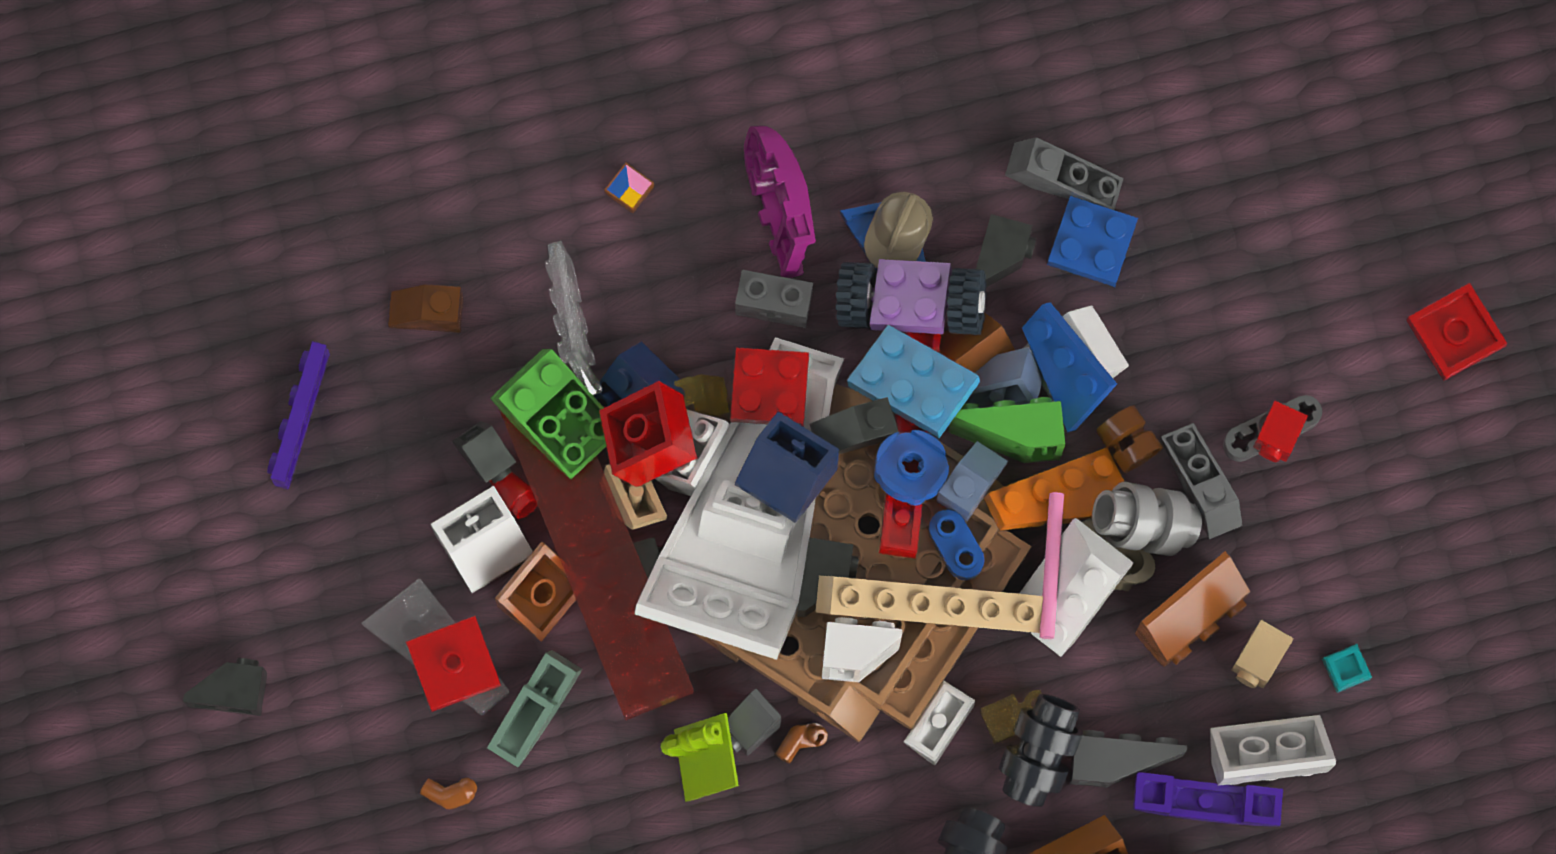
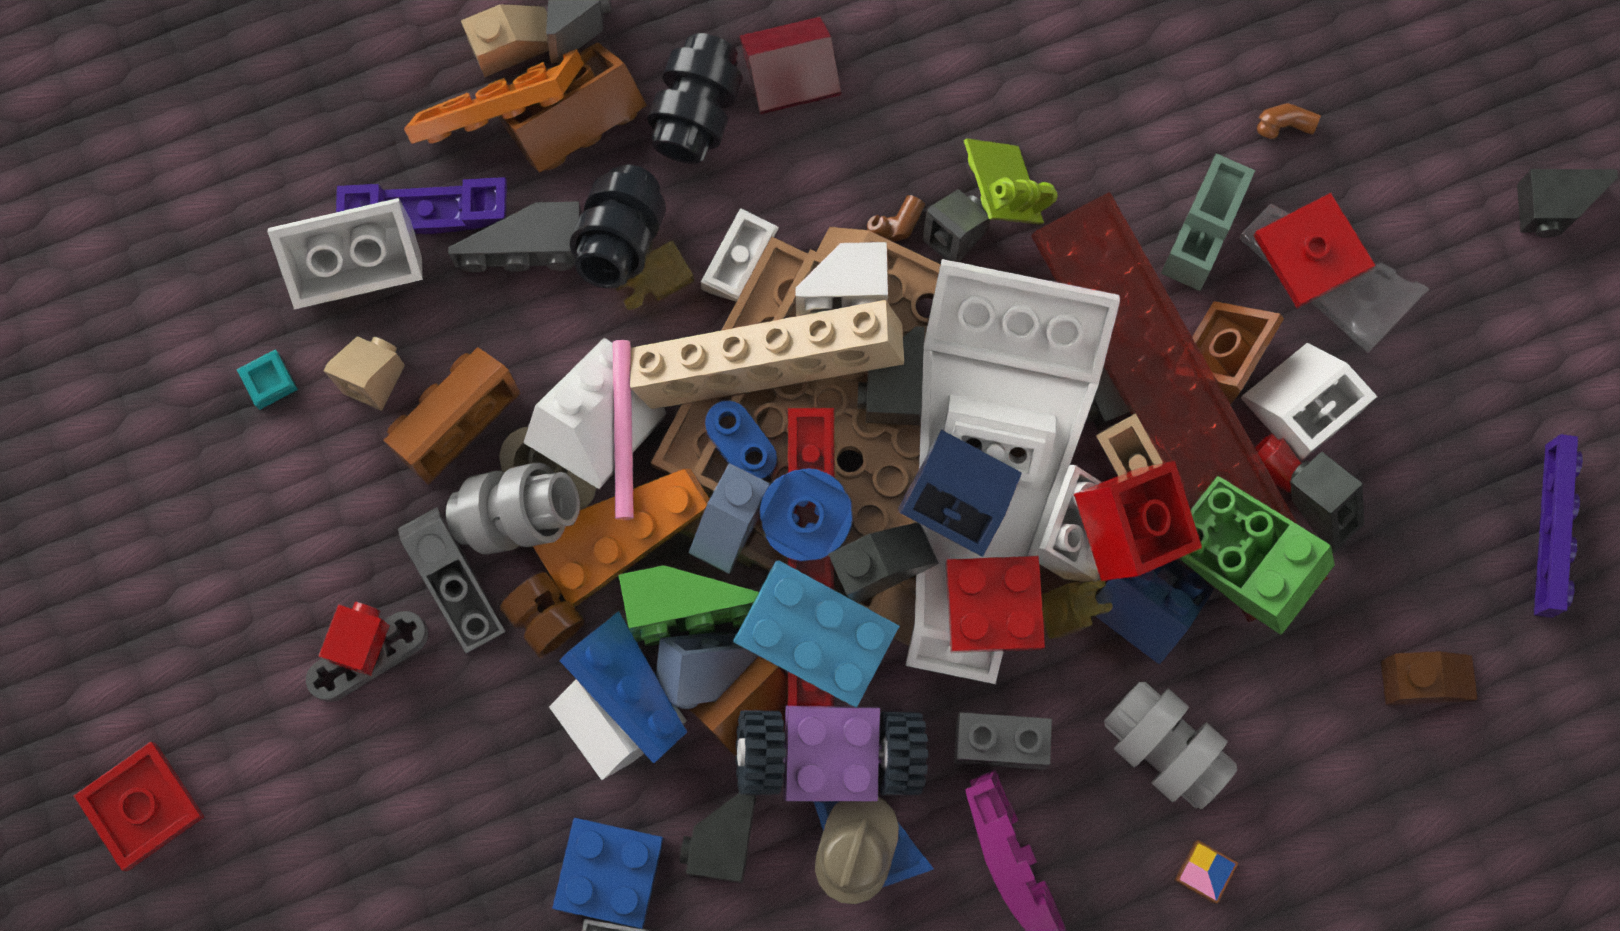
camera: 175 degrees right, 0 degrees up
clear wing [545,240,602,395] -> none
none -> light grey piece [1104,682,1238,809]

